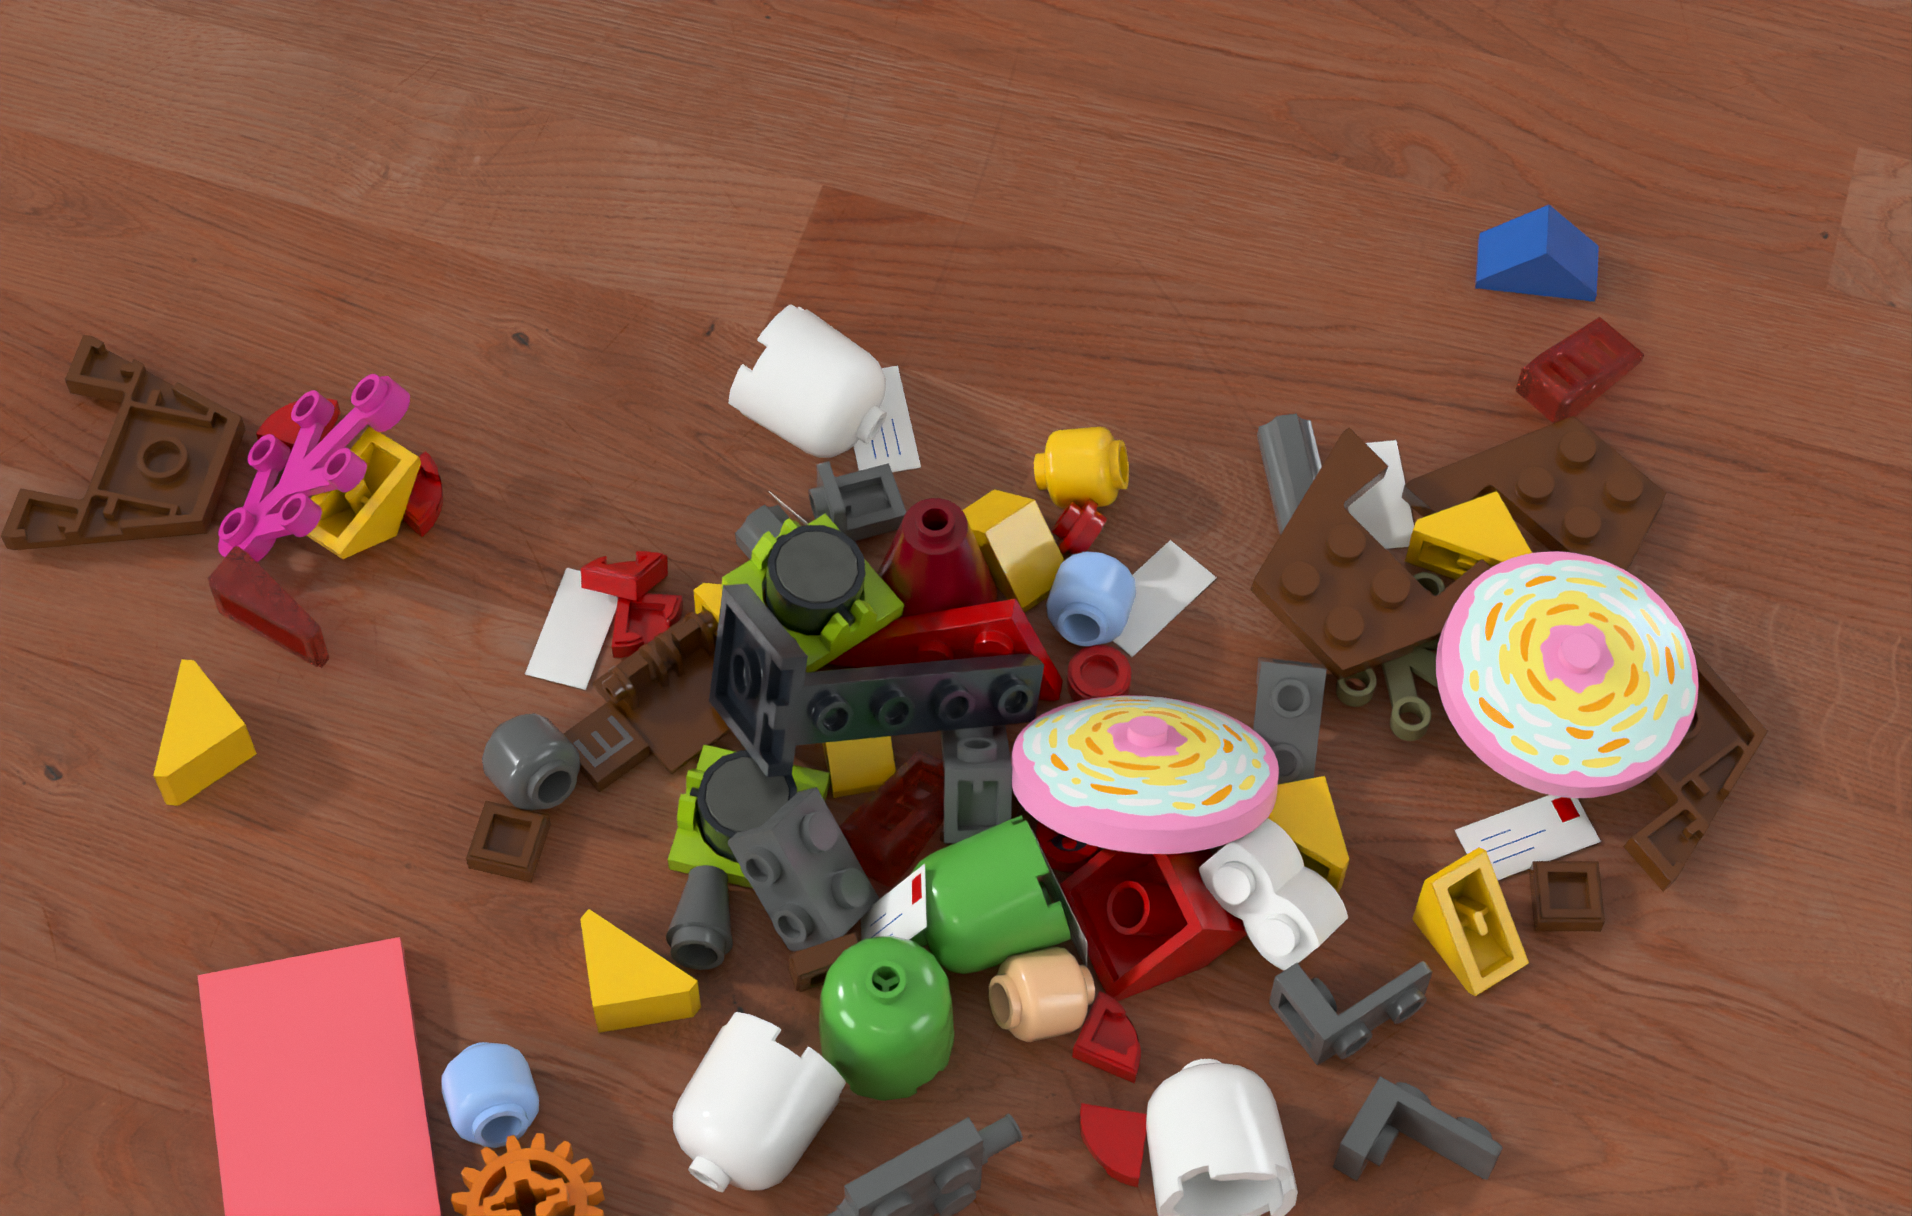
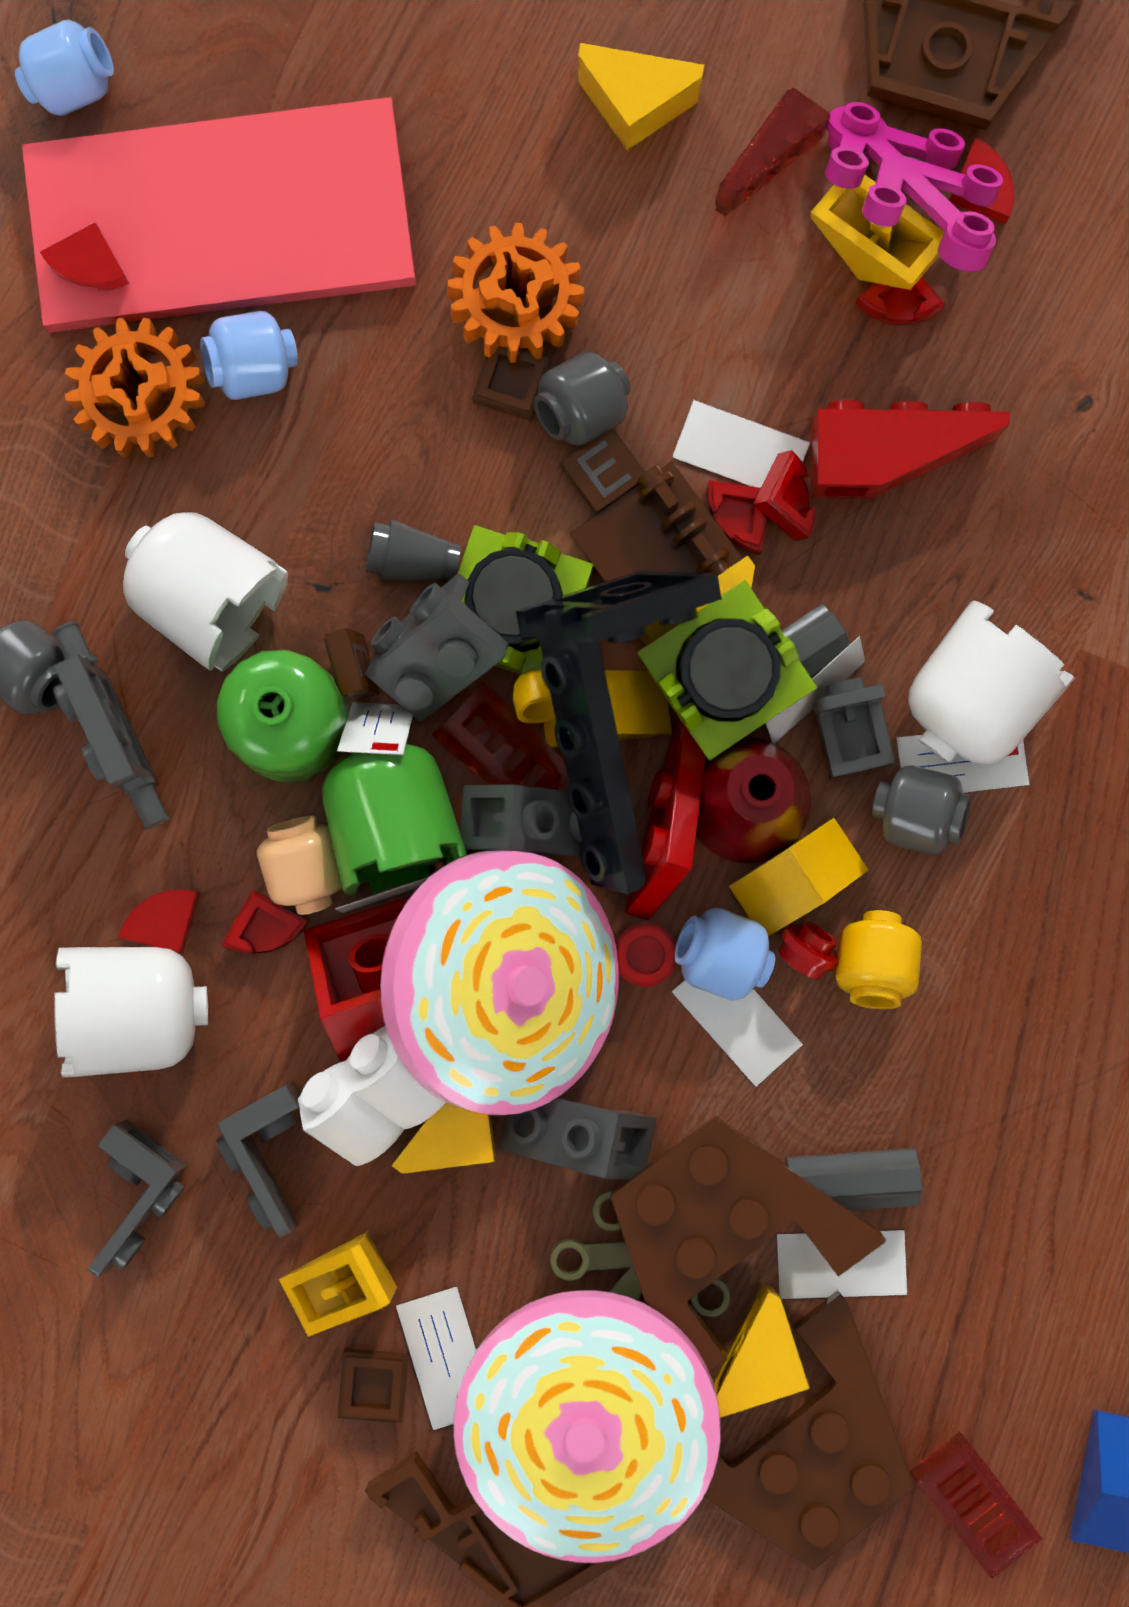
camera: 95 degrees right, 25 degrees up
yellow slope [580,909,701,1033] -> none
none -> orange gear [447,222,584,363]
none -> yellow hinge [513,669,555,724]
none -> red slope [810,400,1010,499]
none -> dark grey head [872,766,971,855]

